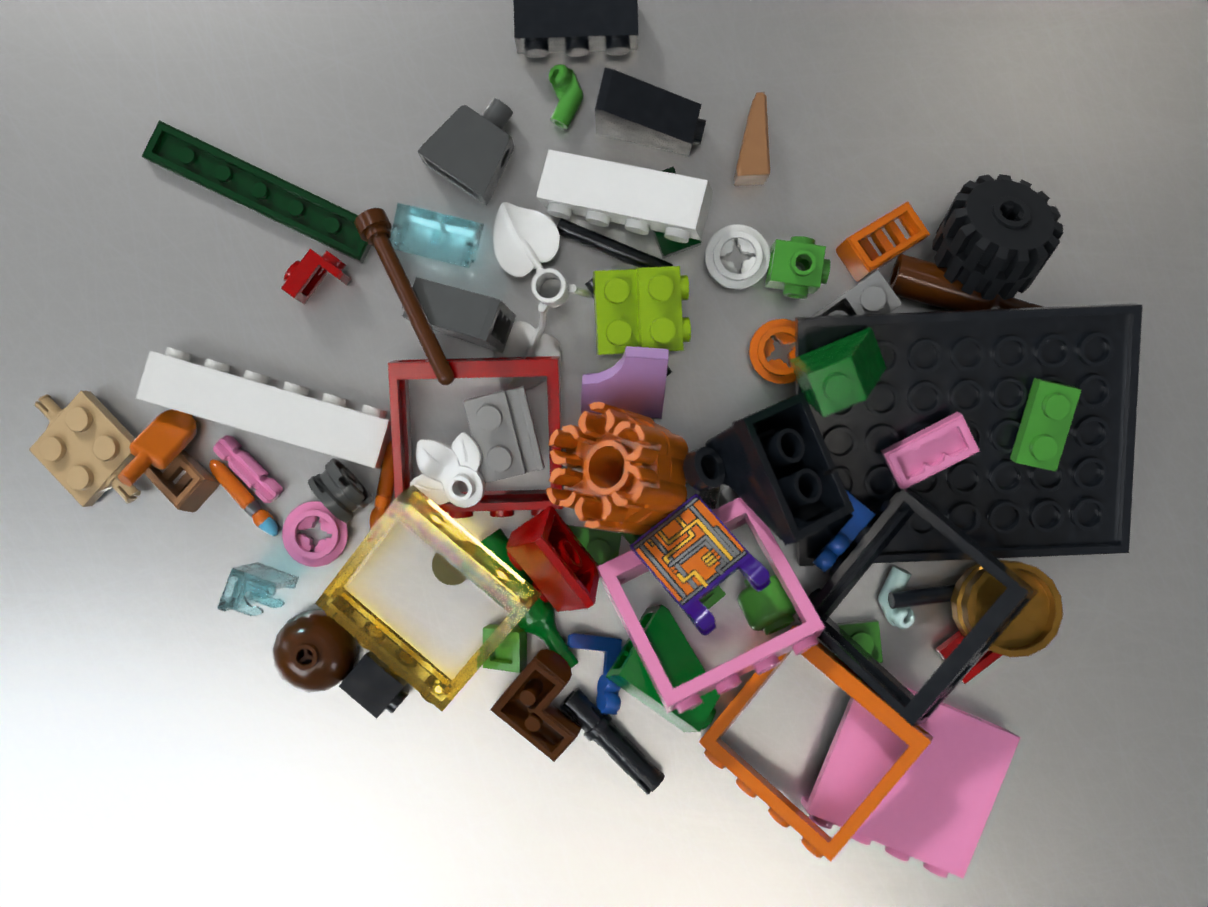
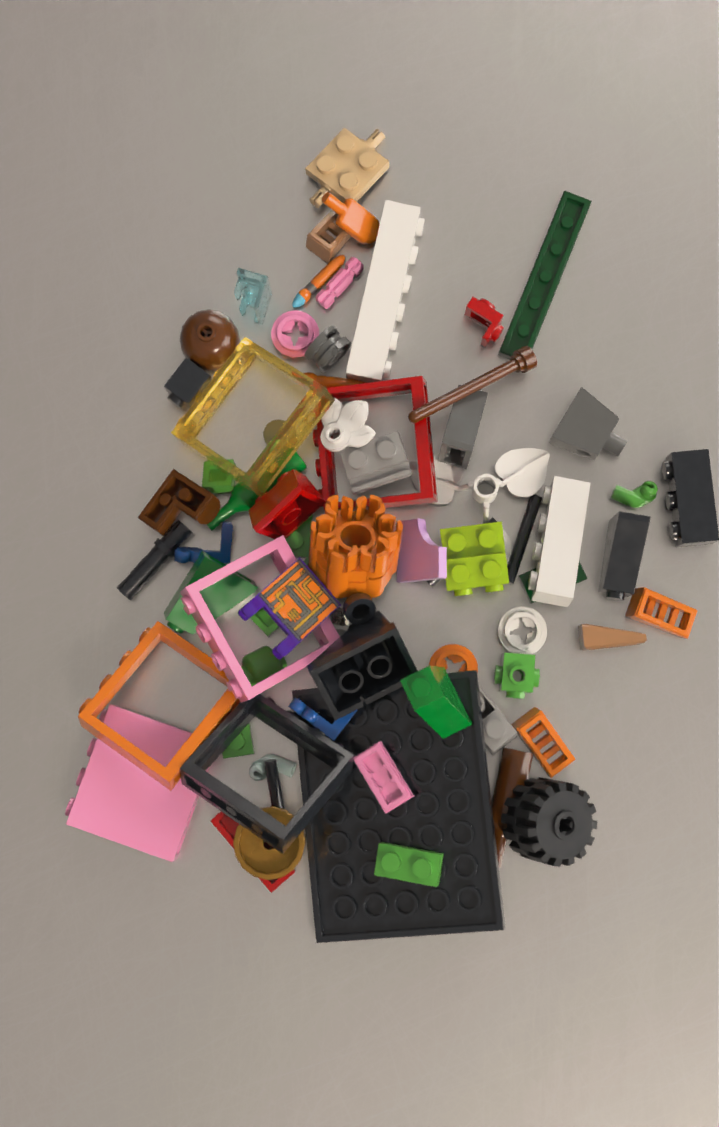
camera: 85 degrees right, 5 degrees down
clear light blue hinge [390,203,484,268] -> none
none -> orange slope [625,587,698,639]

